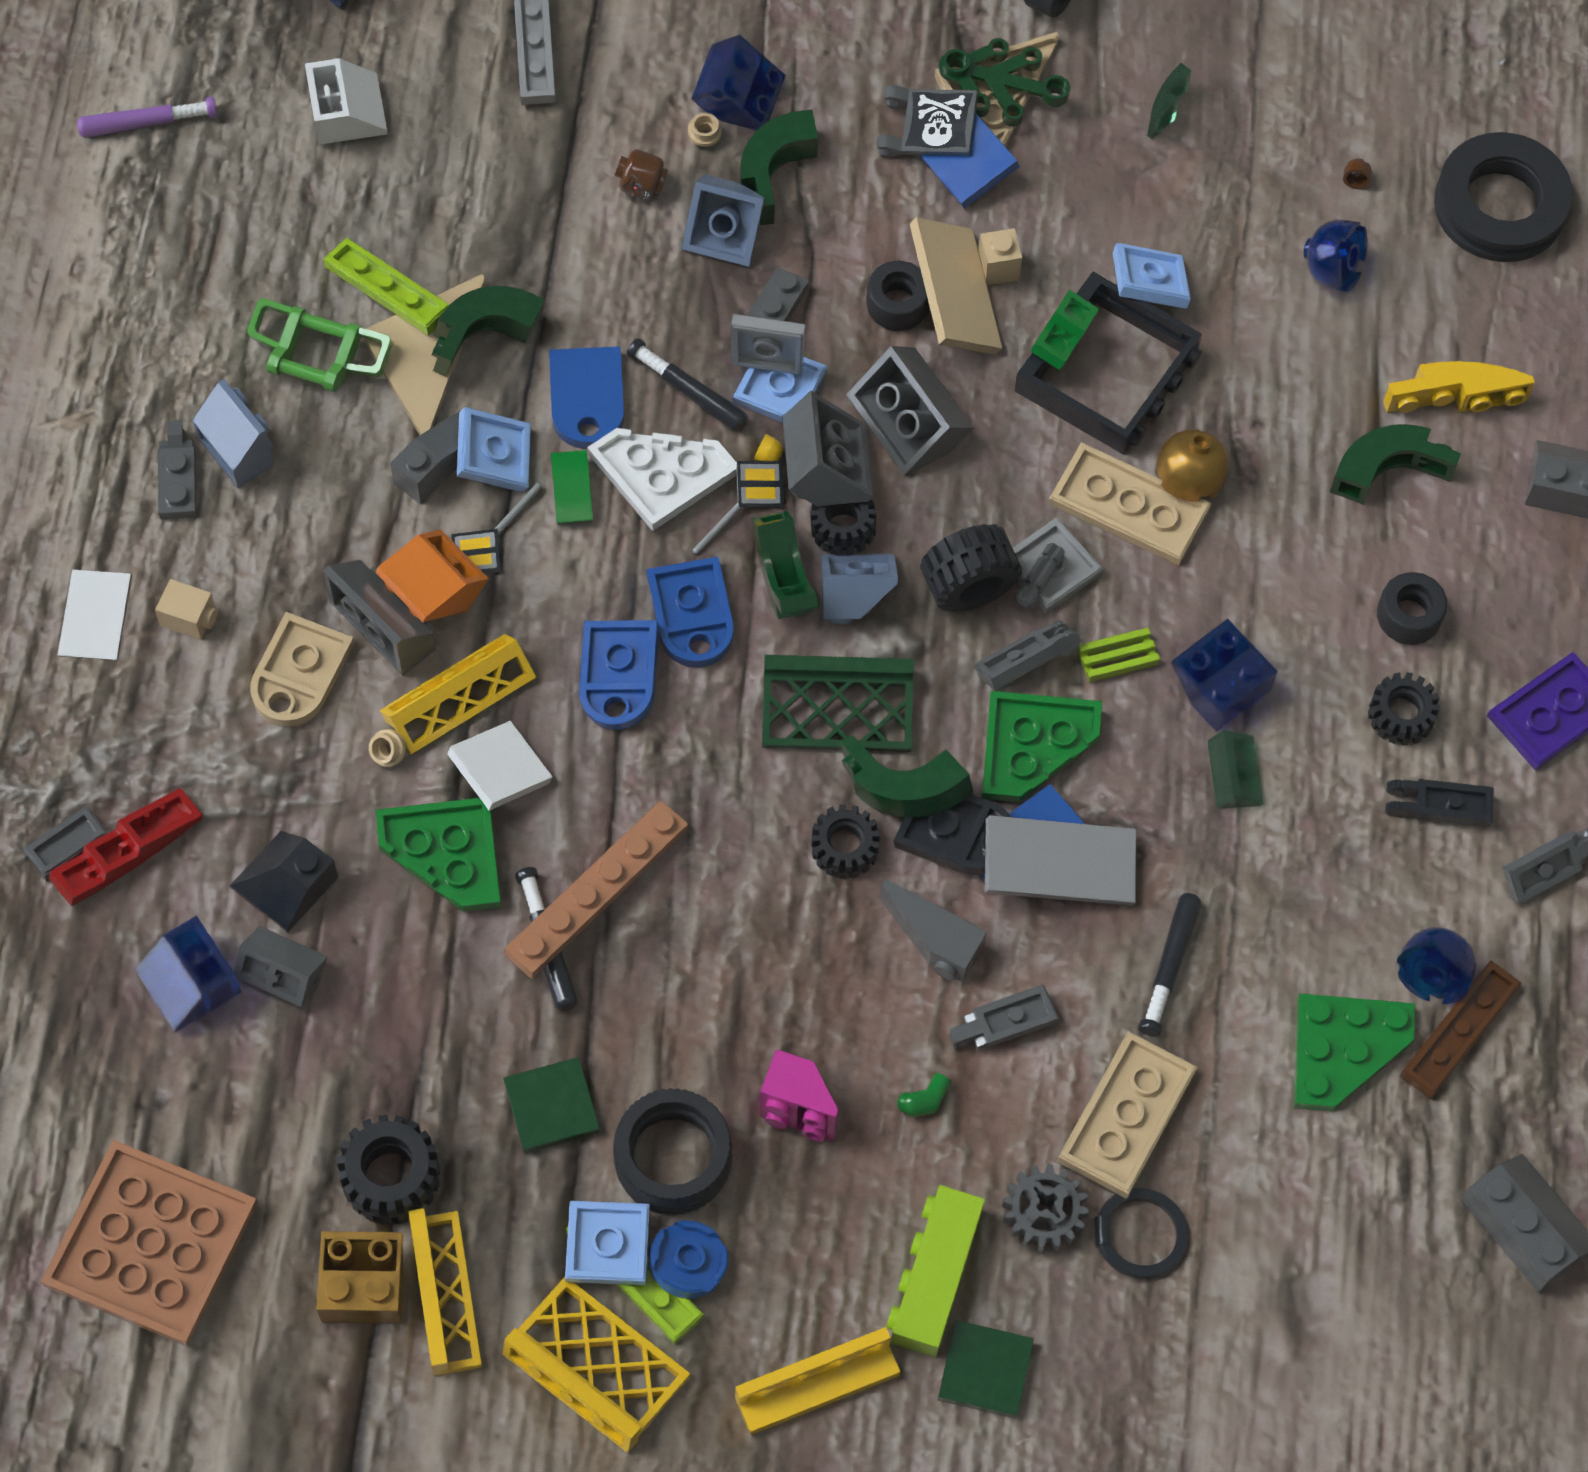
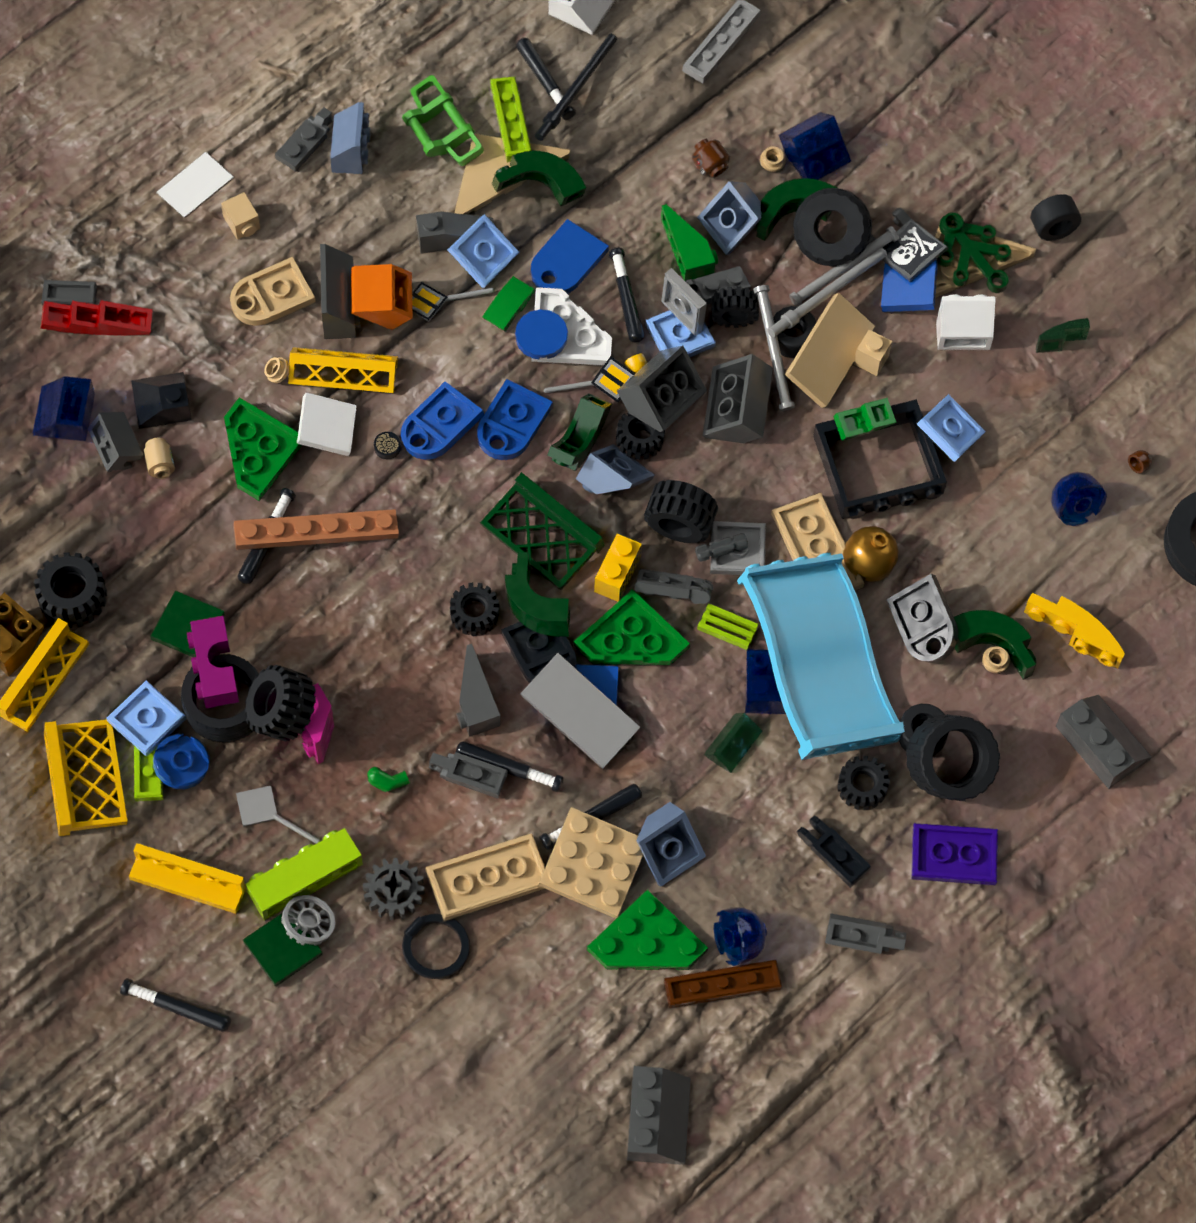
camera: 40 degrees right, 0 degrees up
none -> tan brick [144,438,175,479]
none -> magenta arch [187,616,239,708]
none -> light grey piece [236,786,321,844]
none -> black tyre [245,665,316,741]
none -> light grey wheel [281,895,335,946]
none -> black tile [374,432,401,460]
none -> black piece [456,741,564,792]
none -> blue tile [515,309,568,360]
none -> black piece [516,38,576,120]
none -> black bar [535,34,617,141]
none -> tan plate [538,807,643,919]
none -> yellow brick [594,534,642,602]
none -> sand blue slope [636,802,706,887]
none -> green slope [661,204,718,281]
none -> black tyre [712,286,759,328]
none -> medium azure panel [737,553,905,760]
none -> light grey bar [753,285,795,411]
none -> light grey bar [768,248,887,337]
none -> light grey bar [789,226,899,307]
none -> black tyre [793,188,872,266]
none -> tile [886,574,958,663]
none -> black tyre [906,714,1000,801]
none -> white slope [936,294,995,350]
none -> tan plate [982,646,1010,673]

